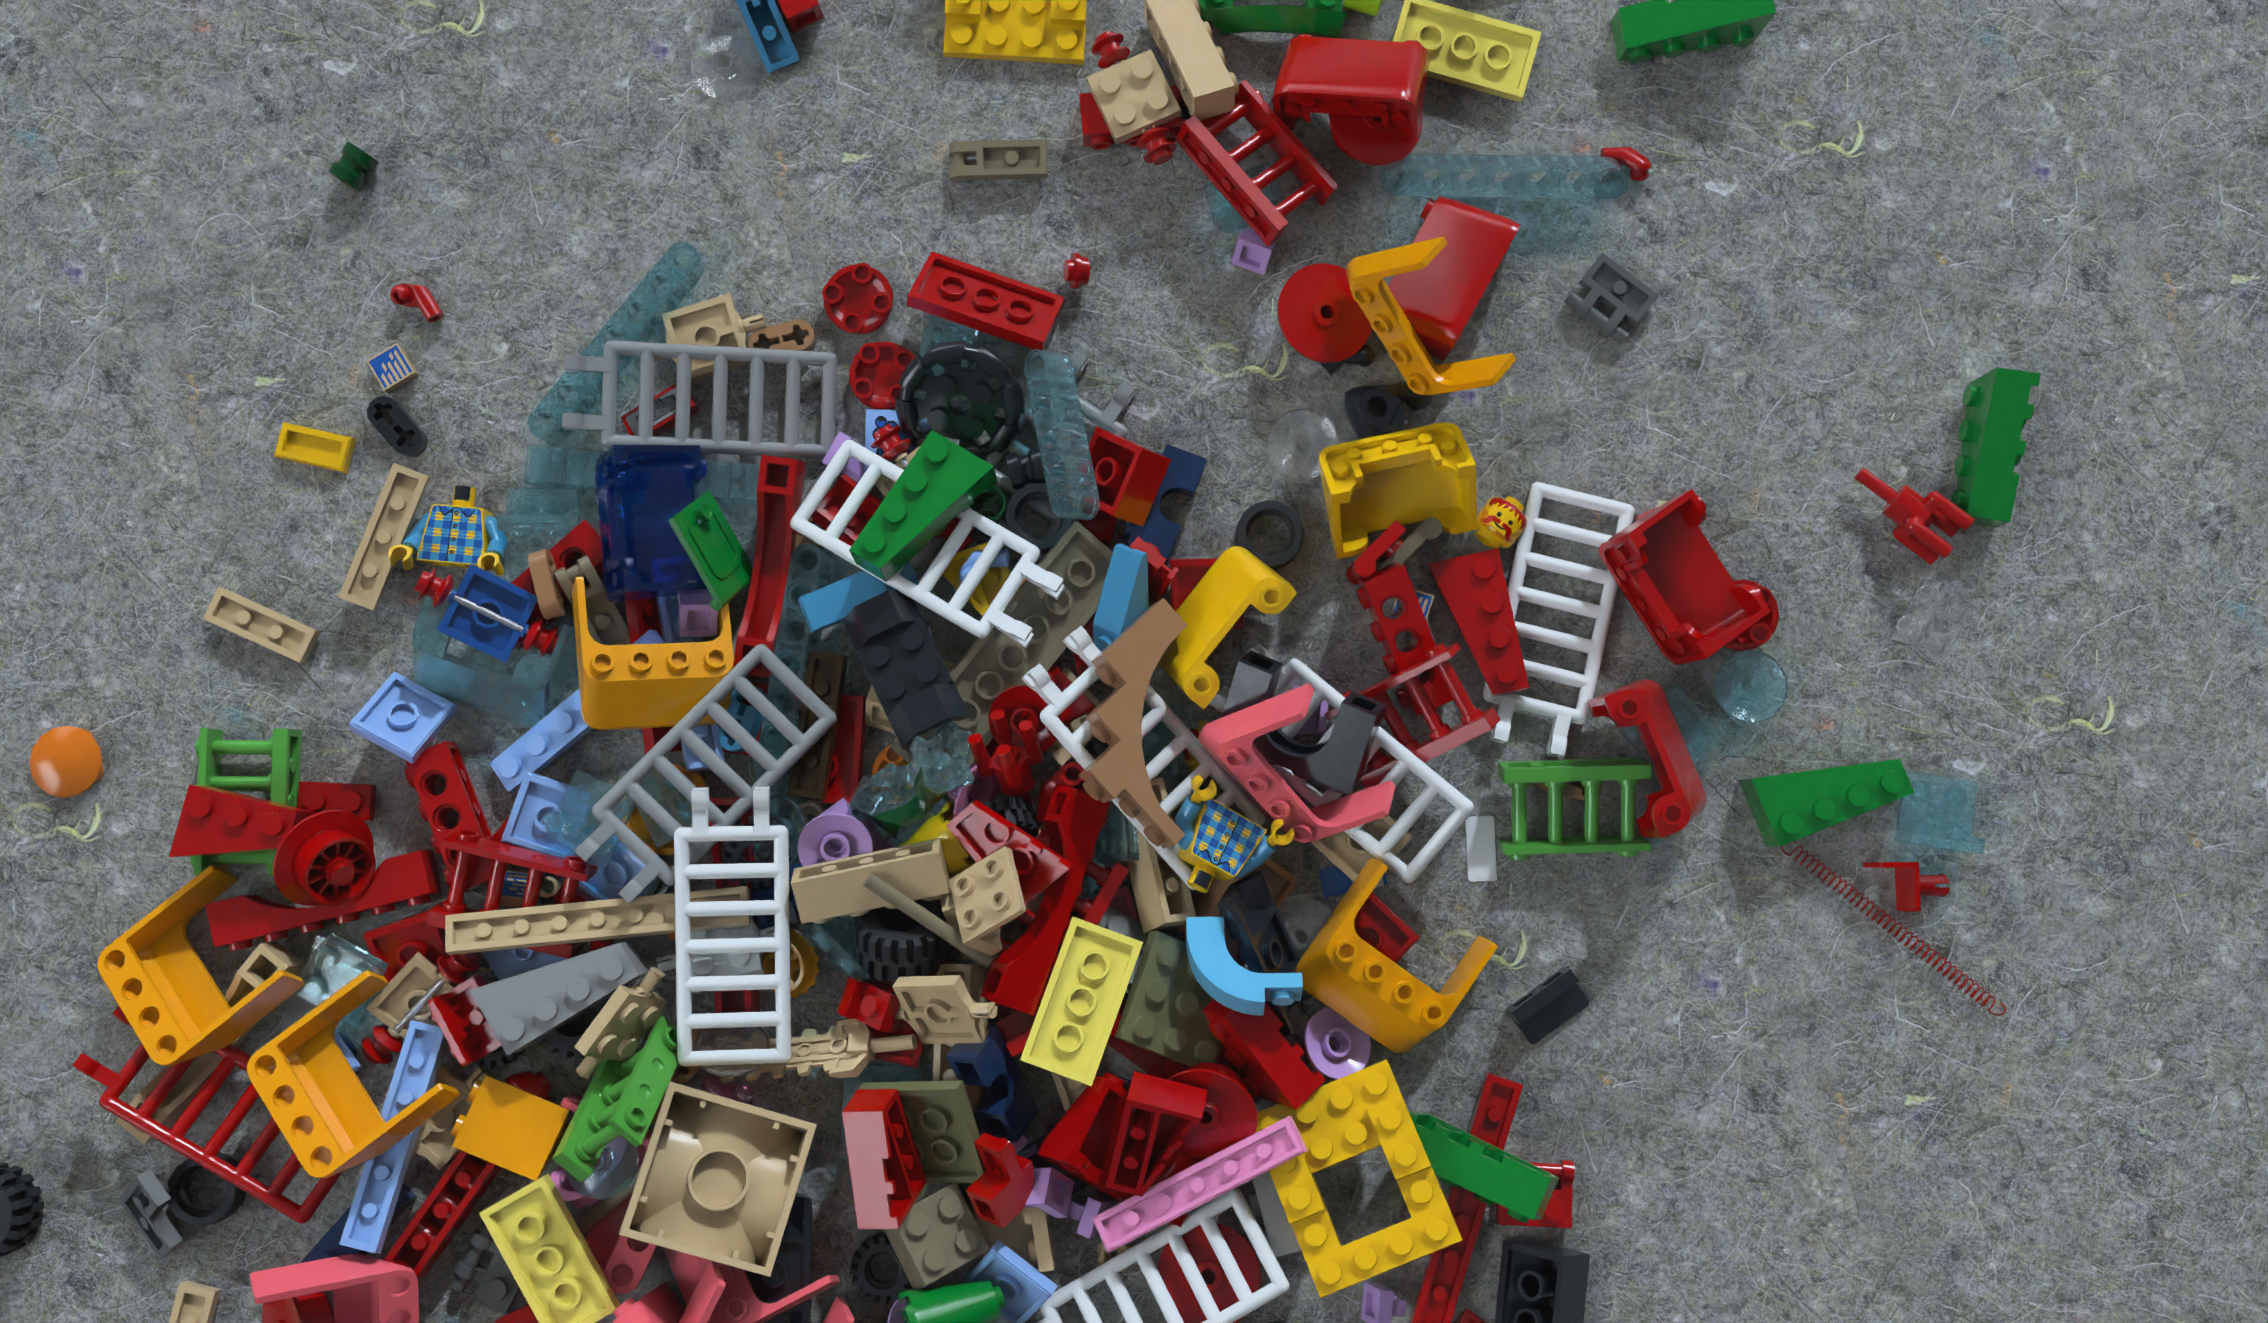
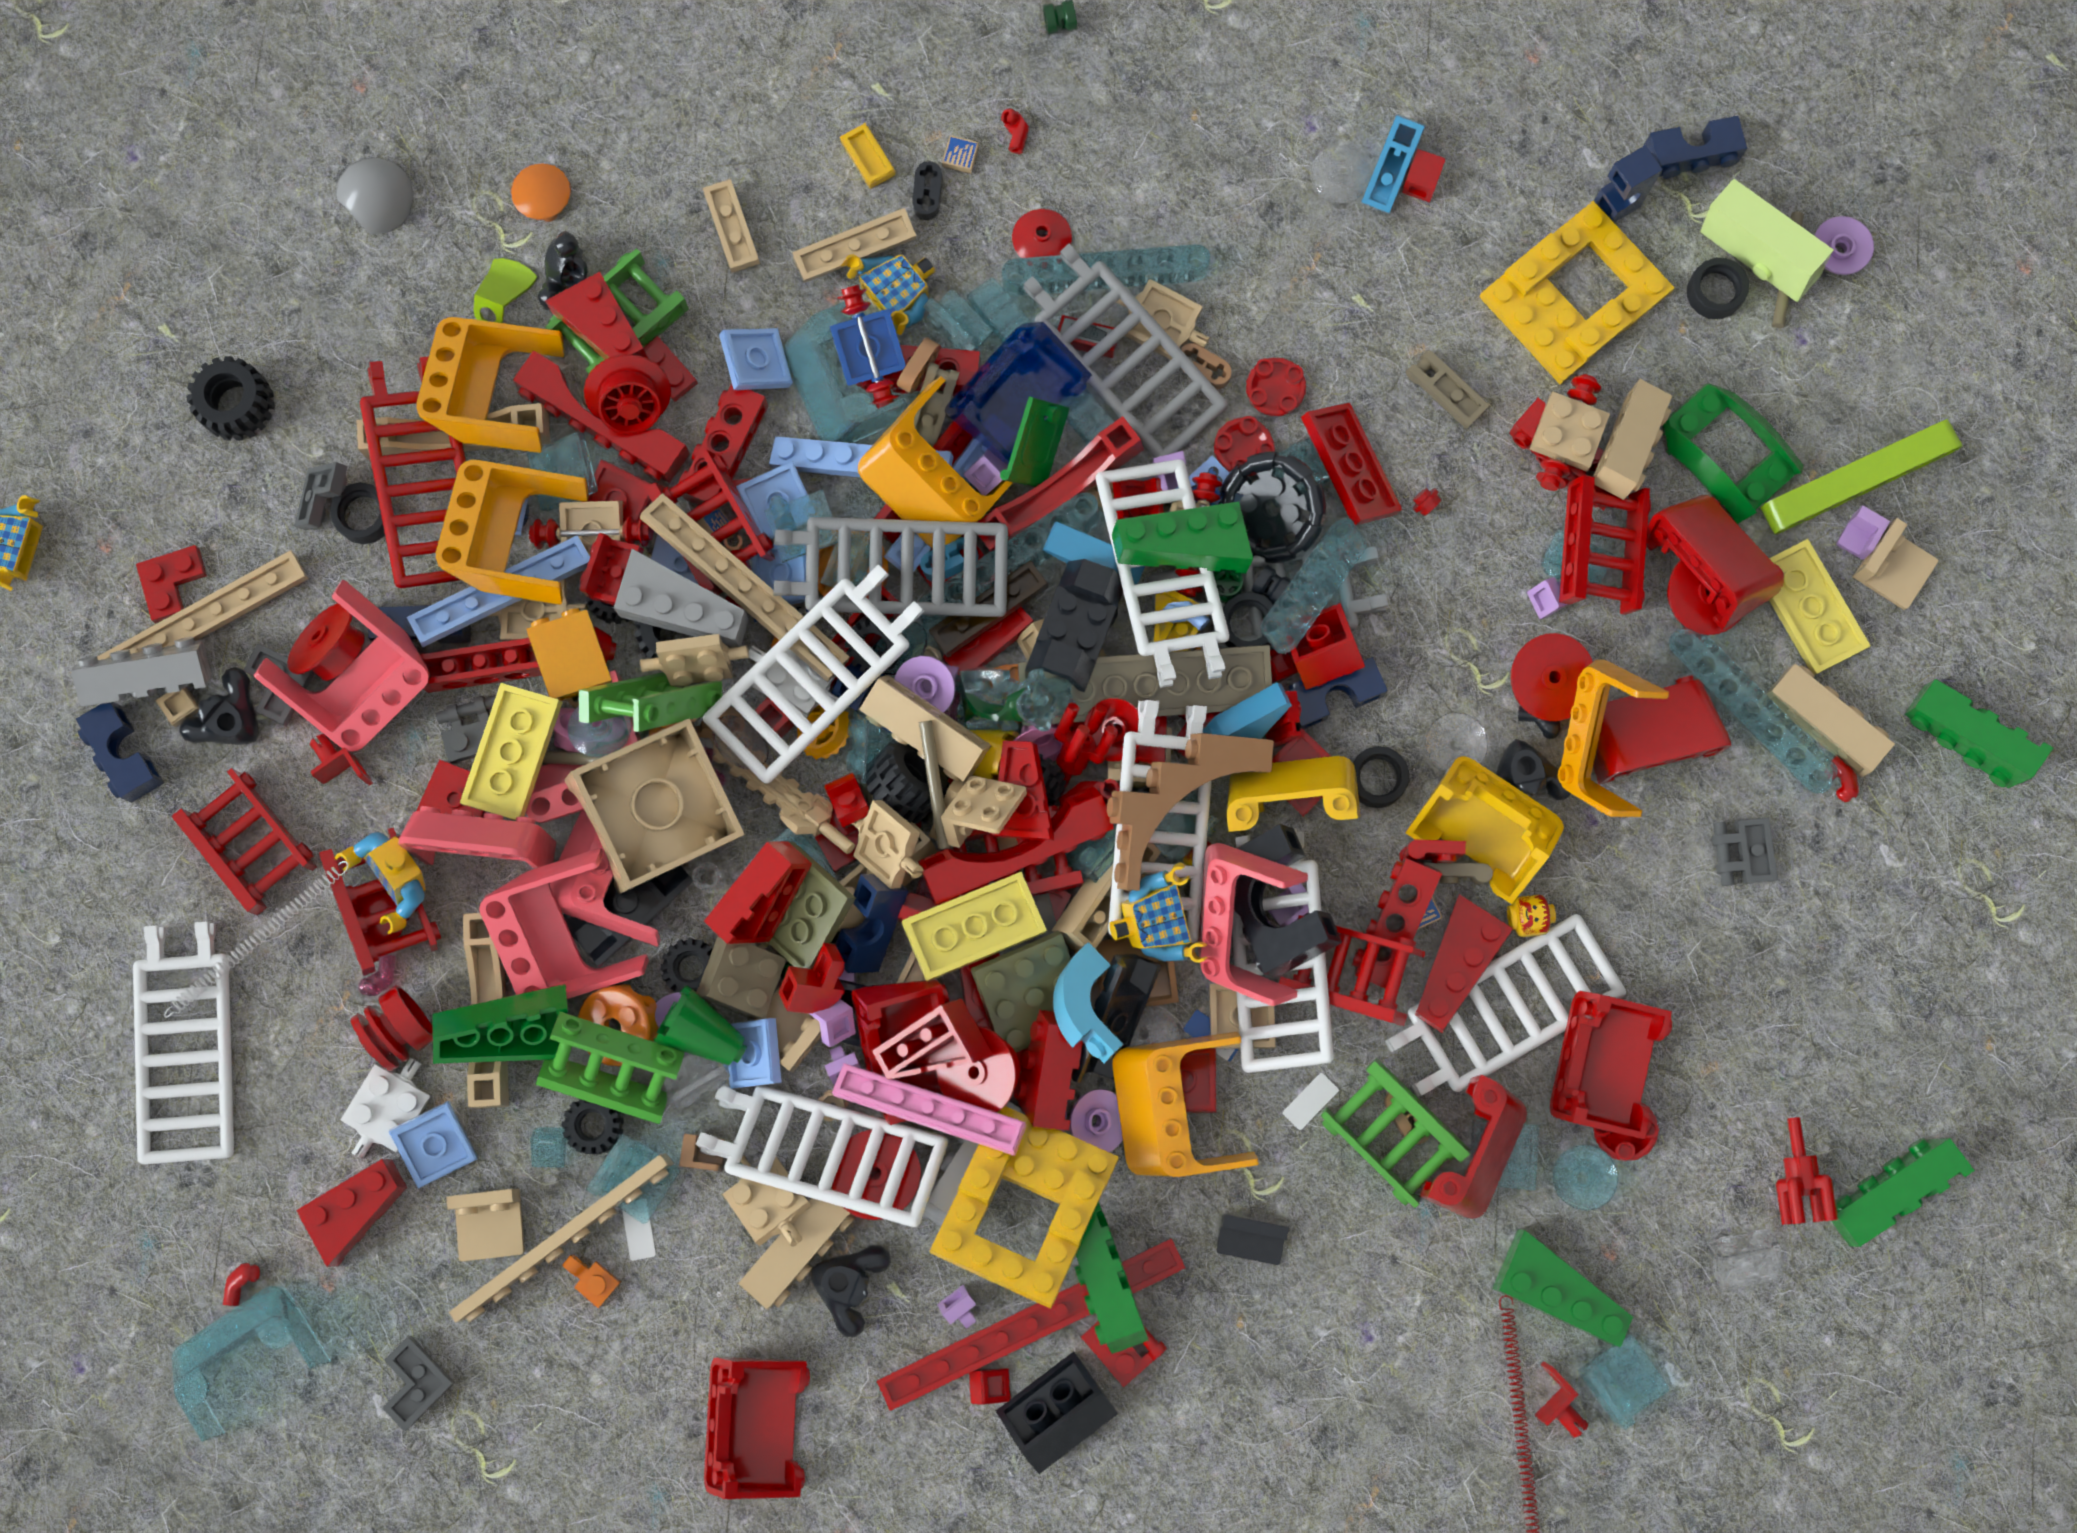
camera: 50 degrees right, 5 degrees down
none -> lime piece [473,258,538,323]
none -> black head [538,231,588,311]
none -> red dish [1012,209,1072,267]
none -> tan brick [1763,663,1895,777]

